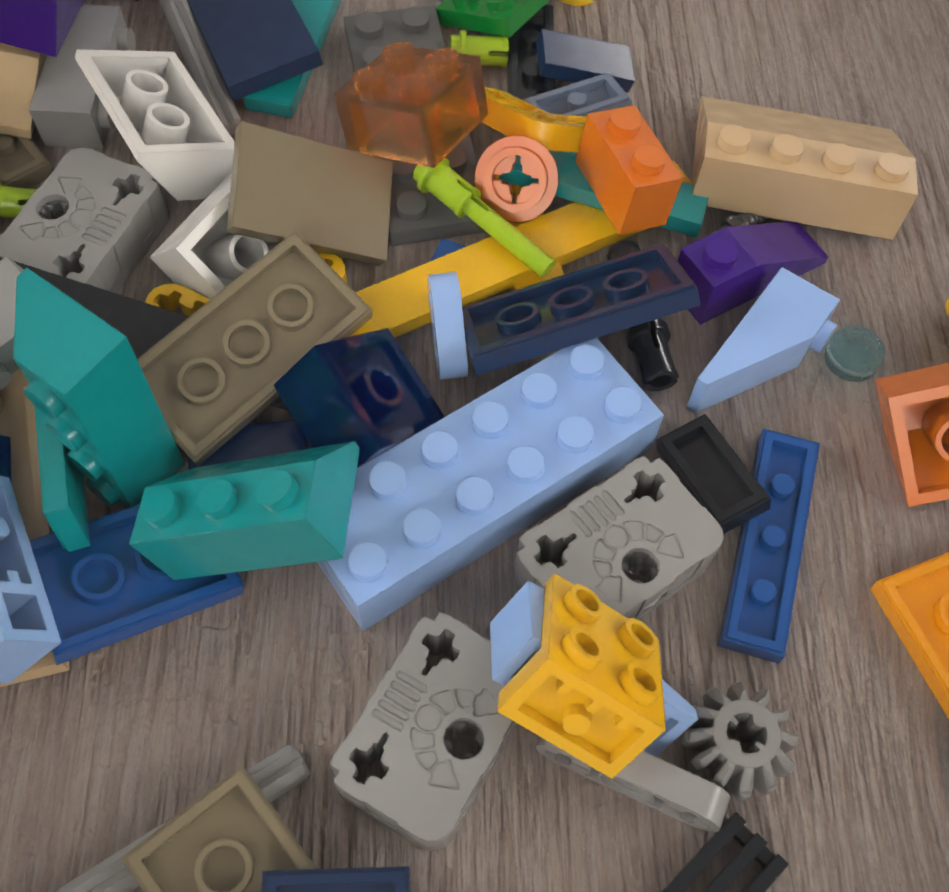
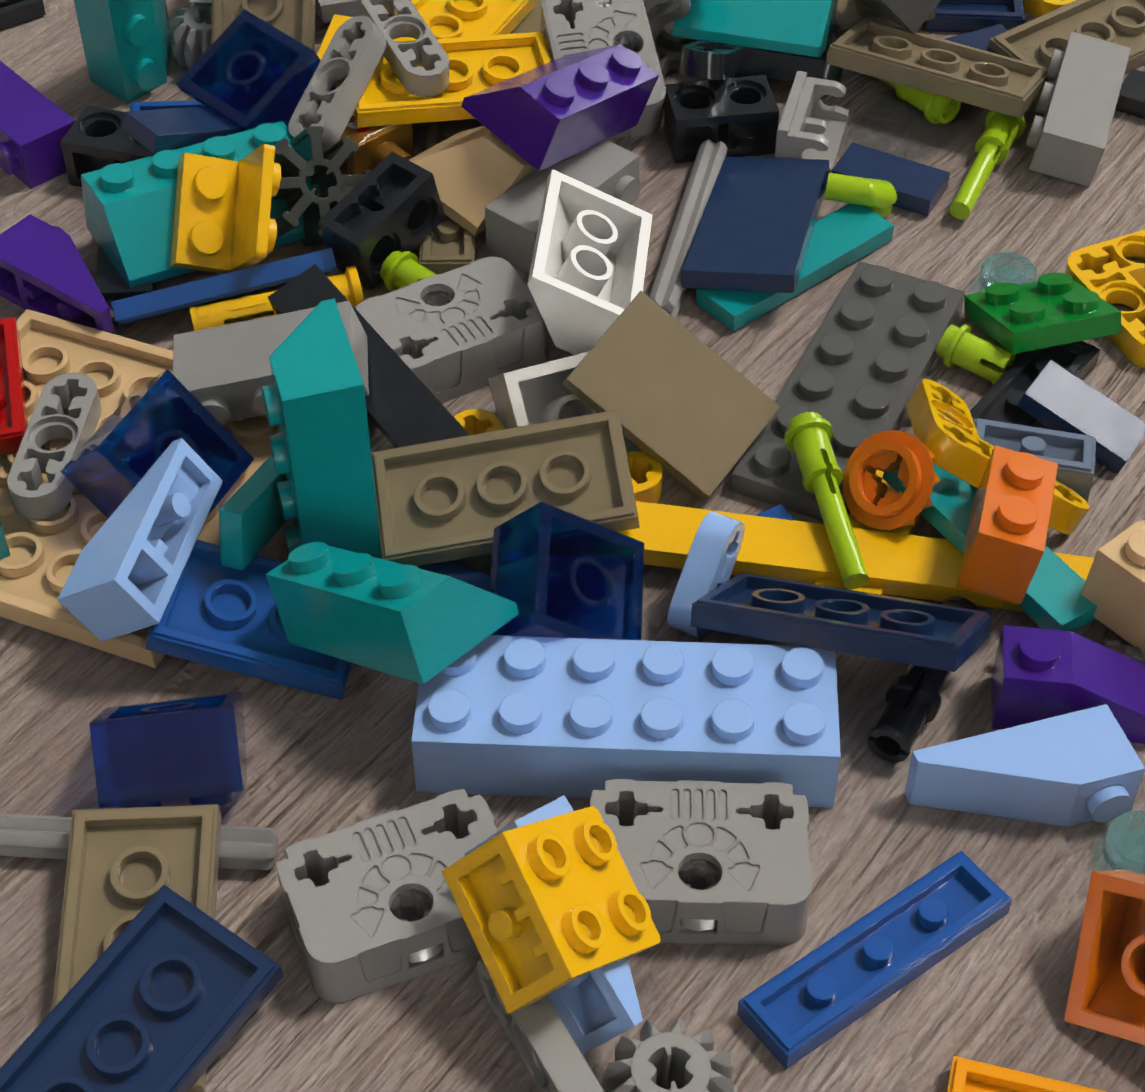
camera: 40 degrees right, 15 degrees down
clear orange brick [334,42,488,168] -> none
black tile [656,414,771,534] -> none
none -> clear blue slope [89,692,247,808]

